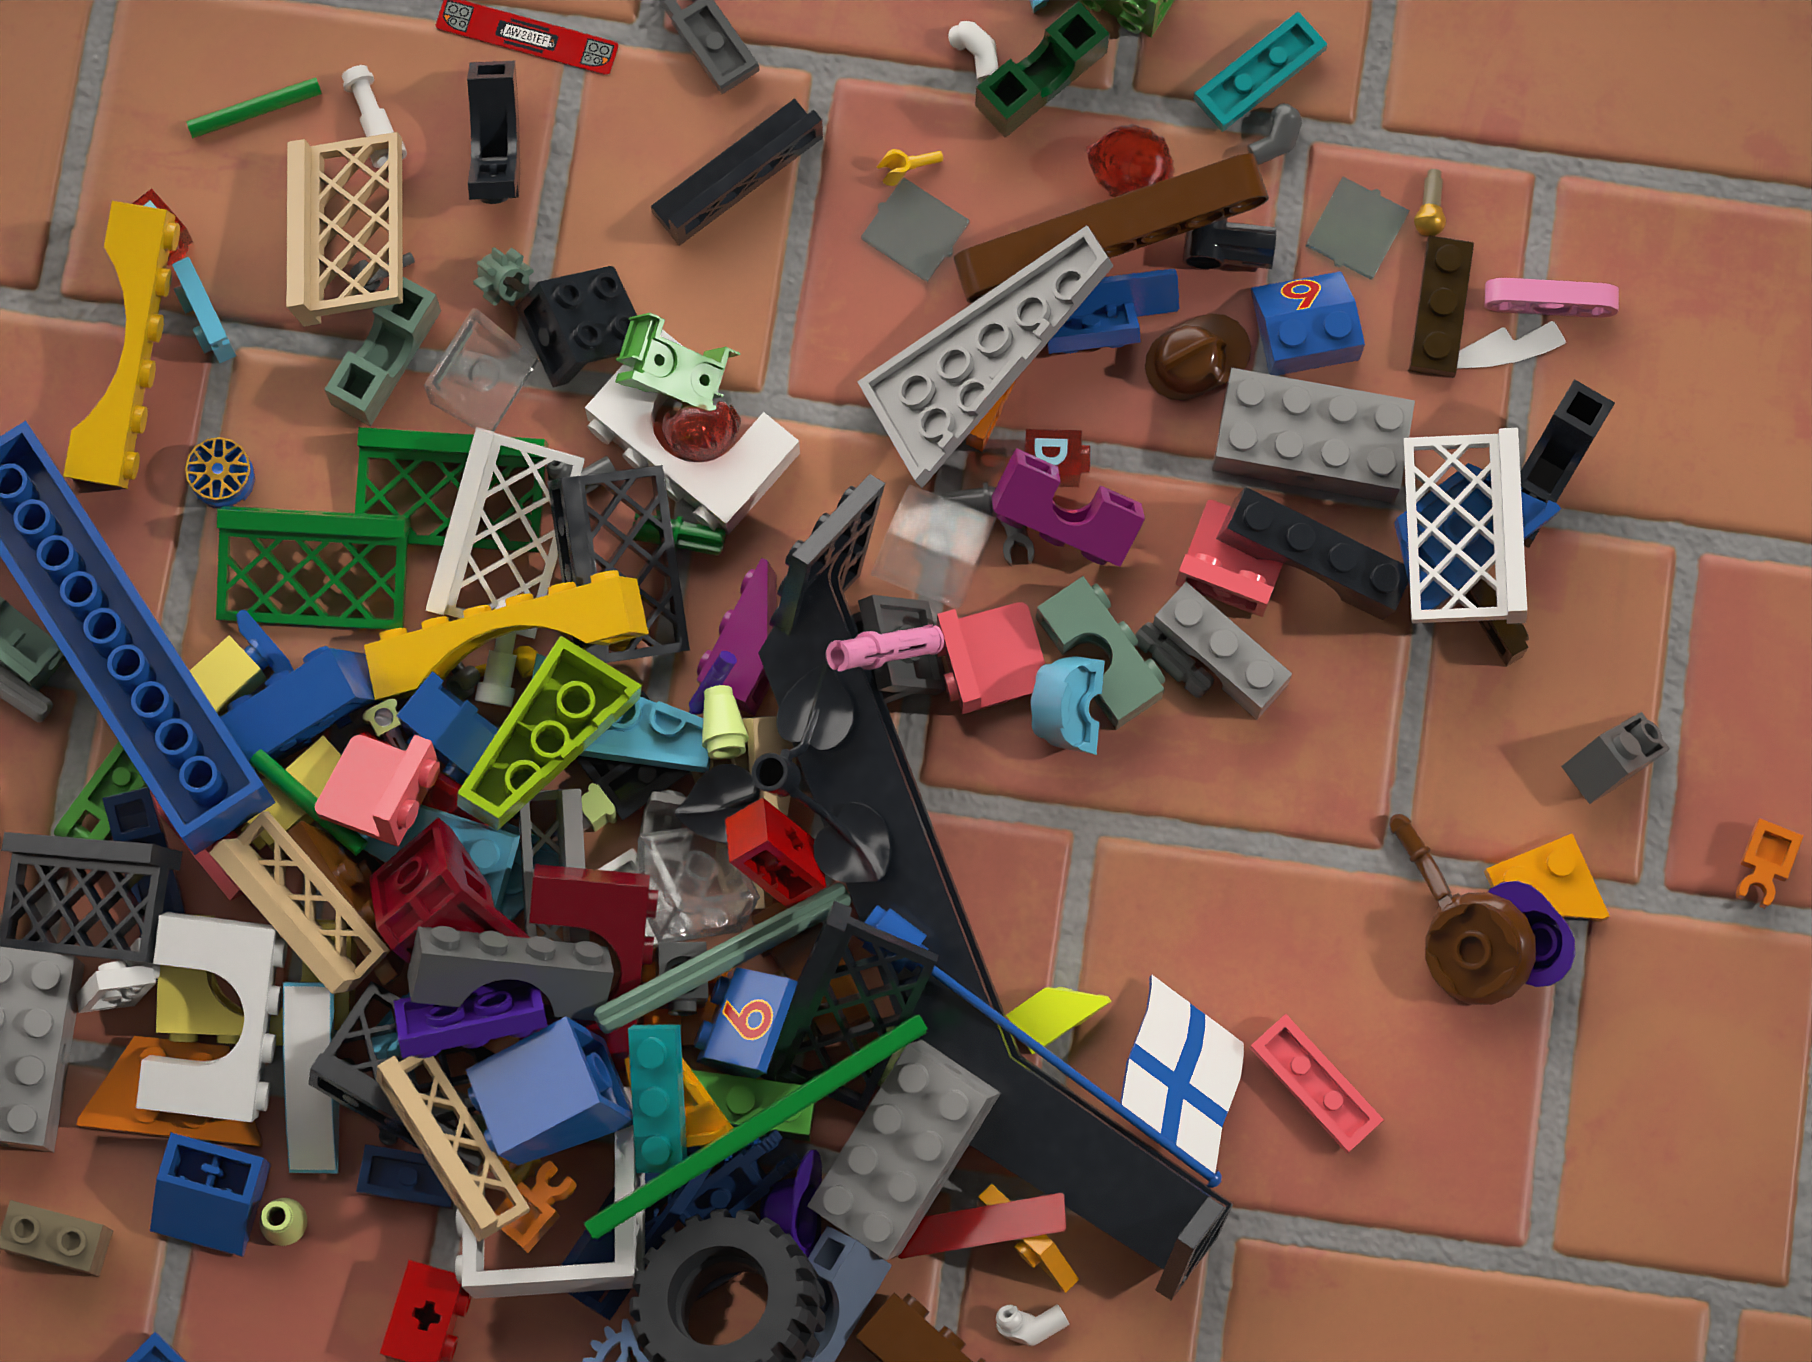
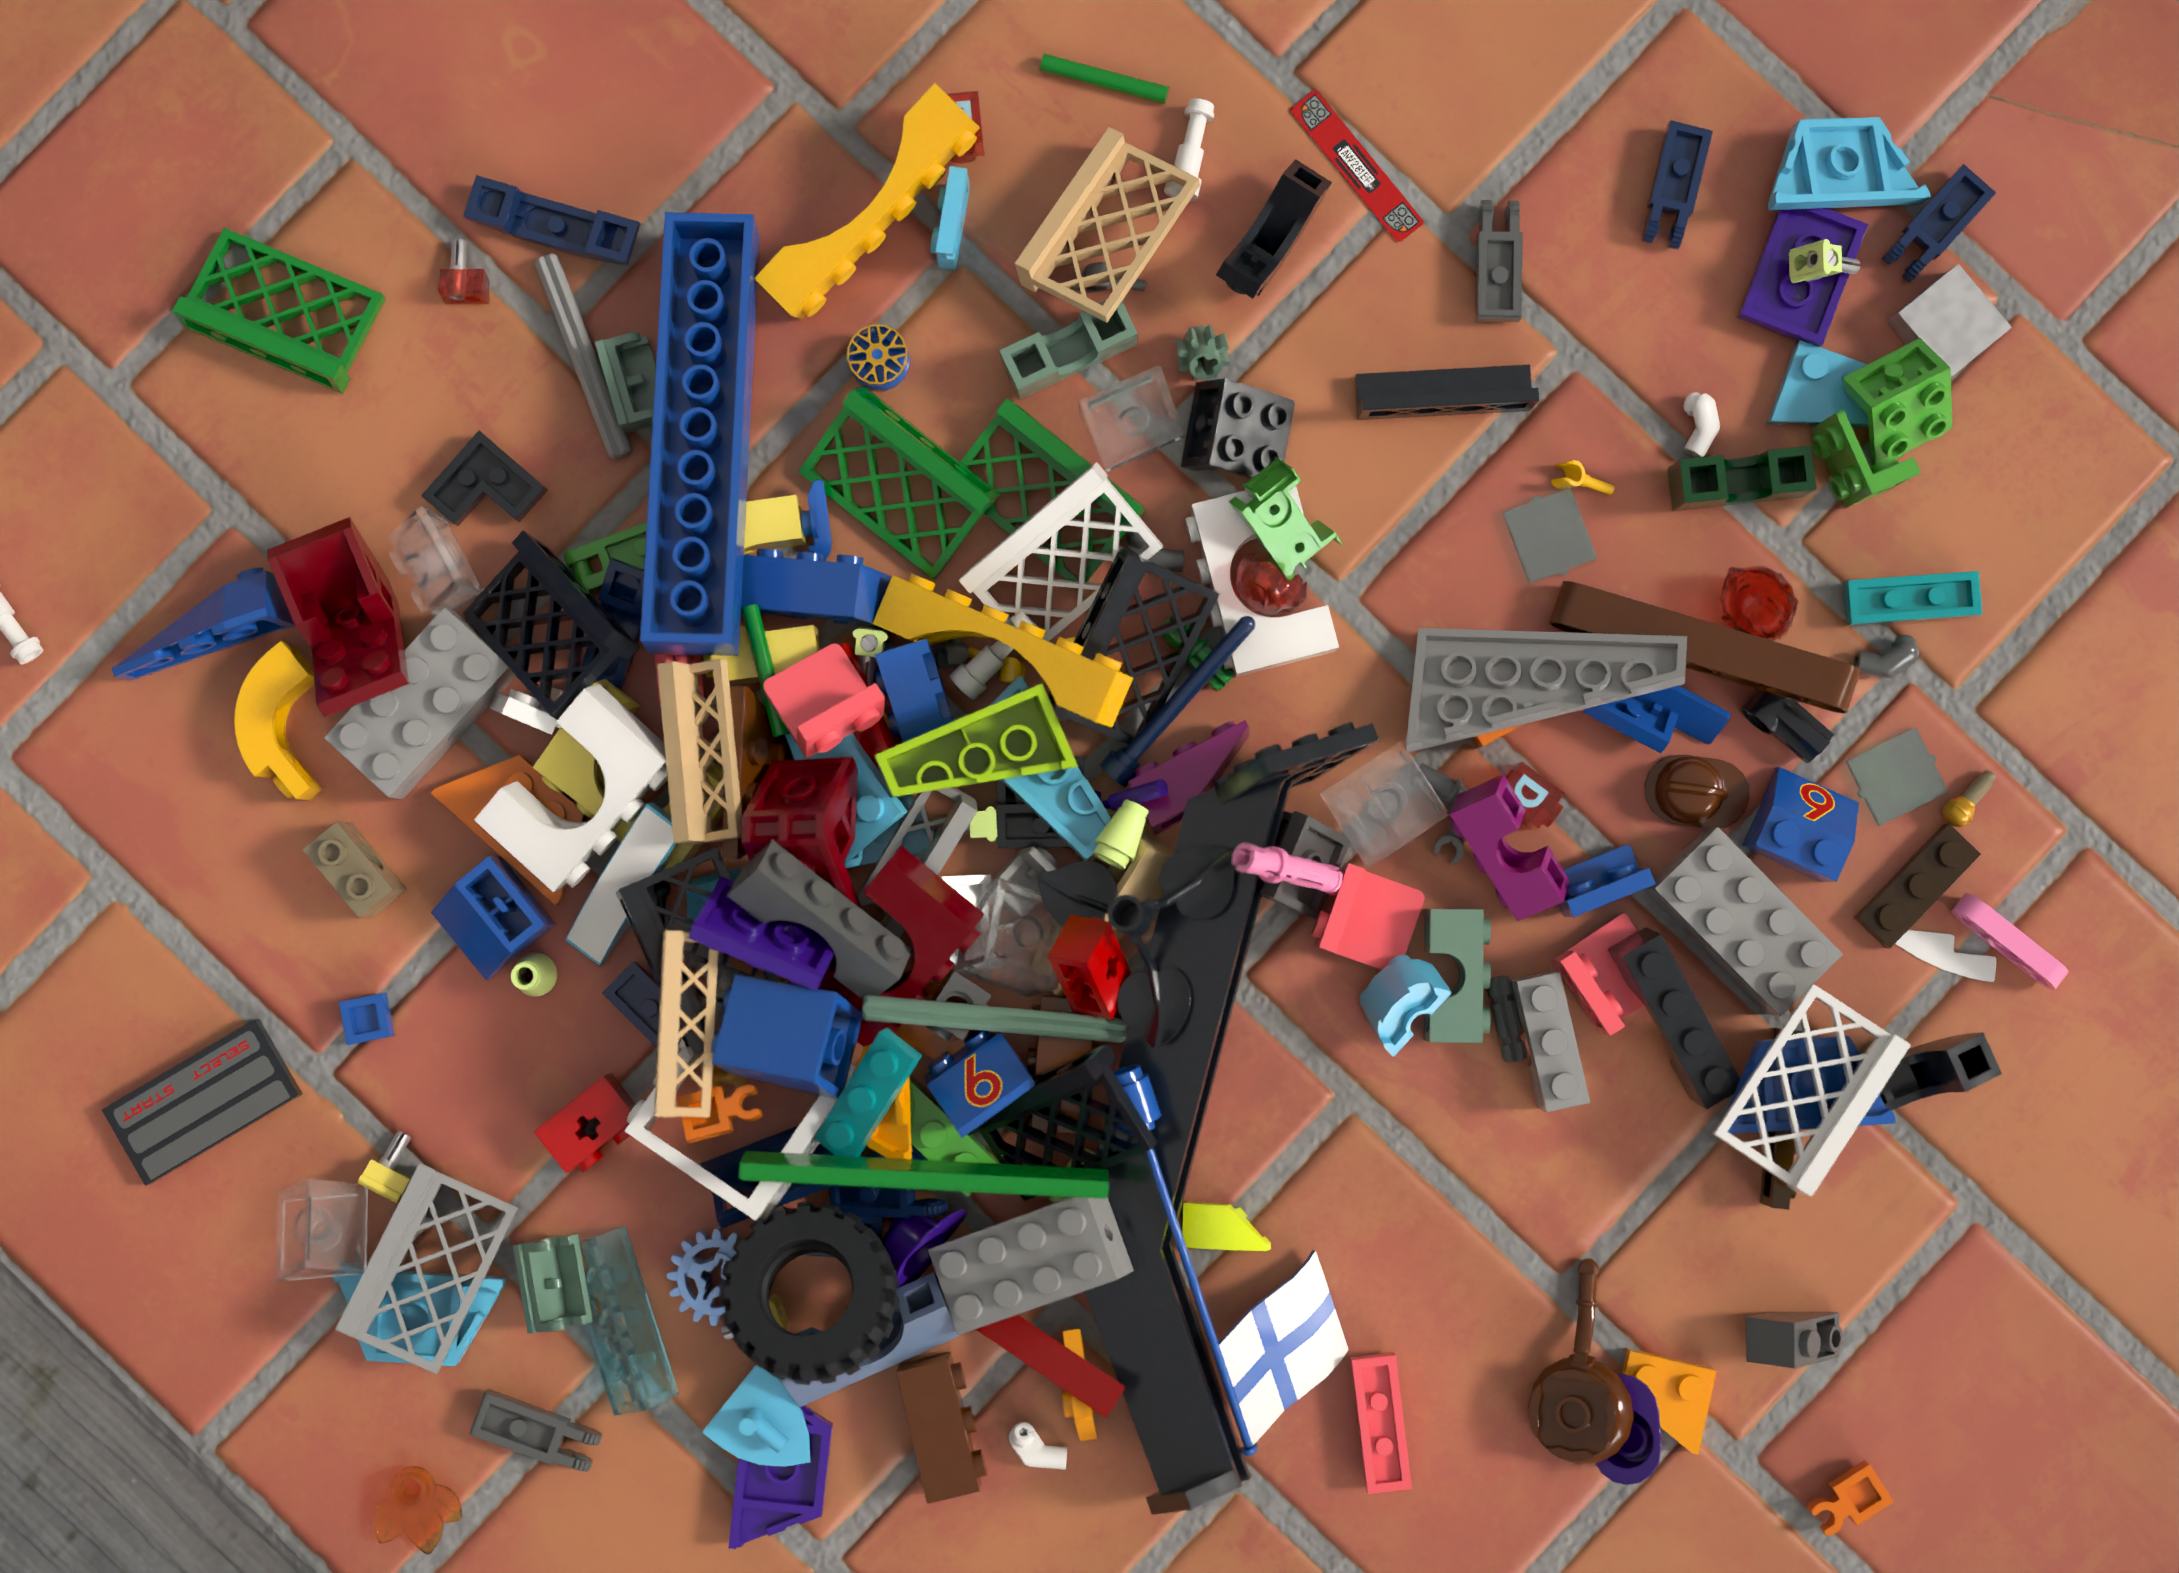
camera: 35 degrees right, 10 degrees up
none -> dark blue piece [1100,616,1256,787]
none -> blue bracket [1558,845,1656,917]

